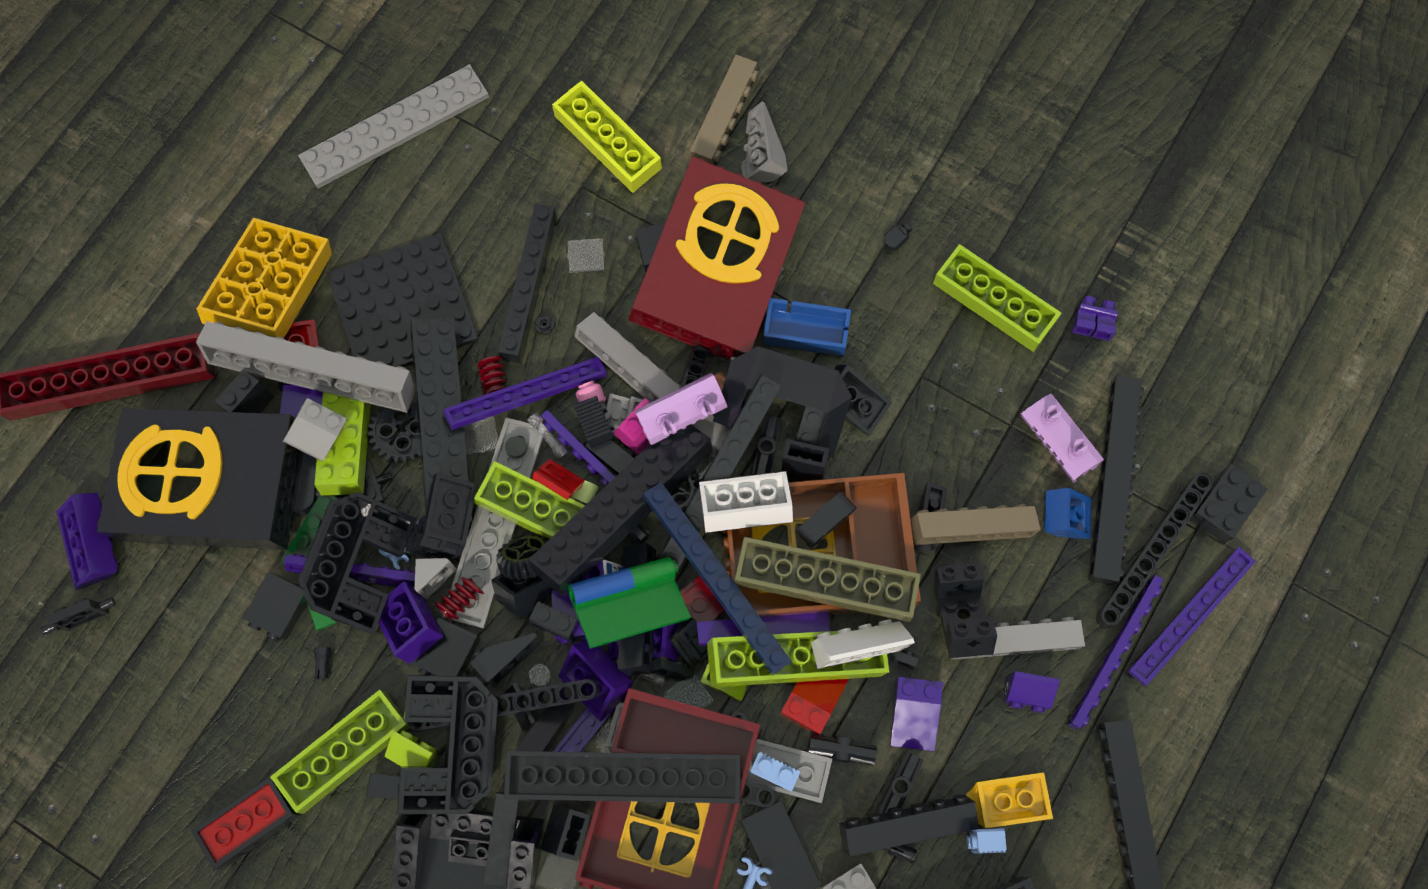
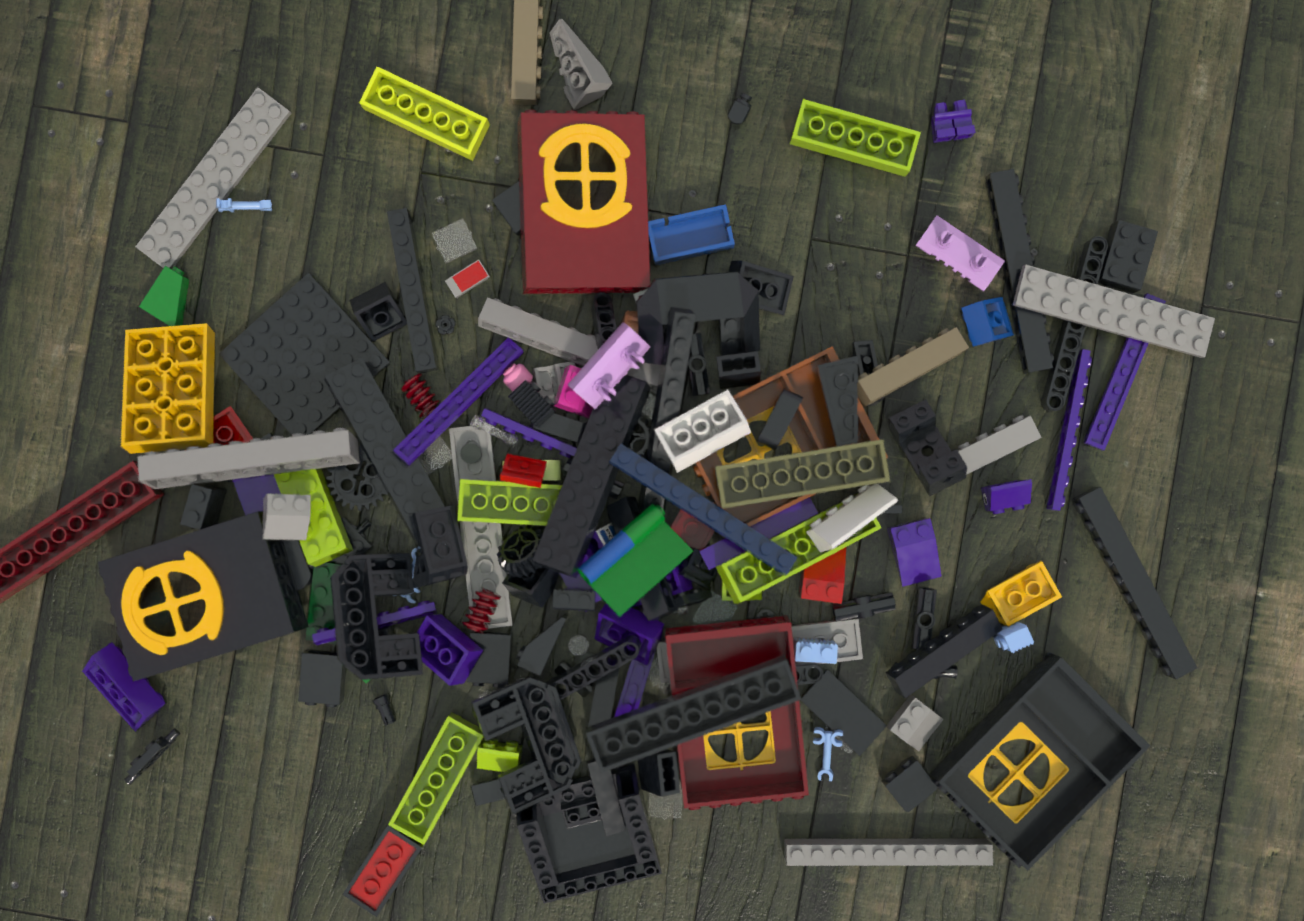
camera: 20 degrees left, 15 degrees up
light grey slope [415,558,457,600] -> none
none -> green slope [139,266,189,326]
none -> light blue bar [216,198,272,212]
none -> black slope [350,282,407,342]
none -> red tile [445,259,490,299]
none -> black wing [817,356,858,447]
none -> light grey plate [1013,265,1215,358]

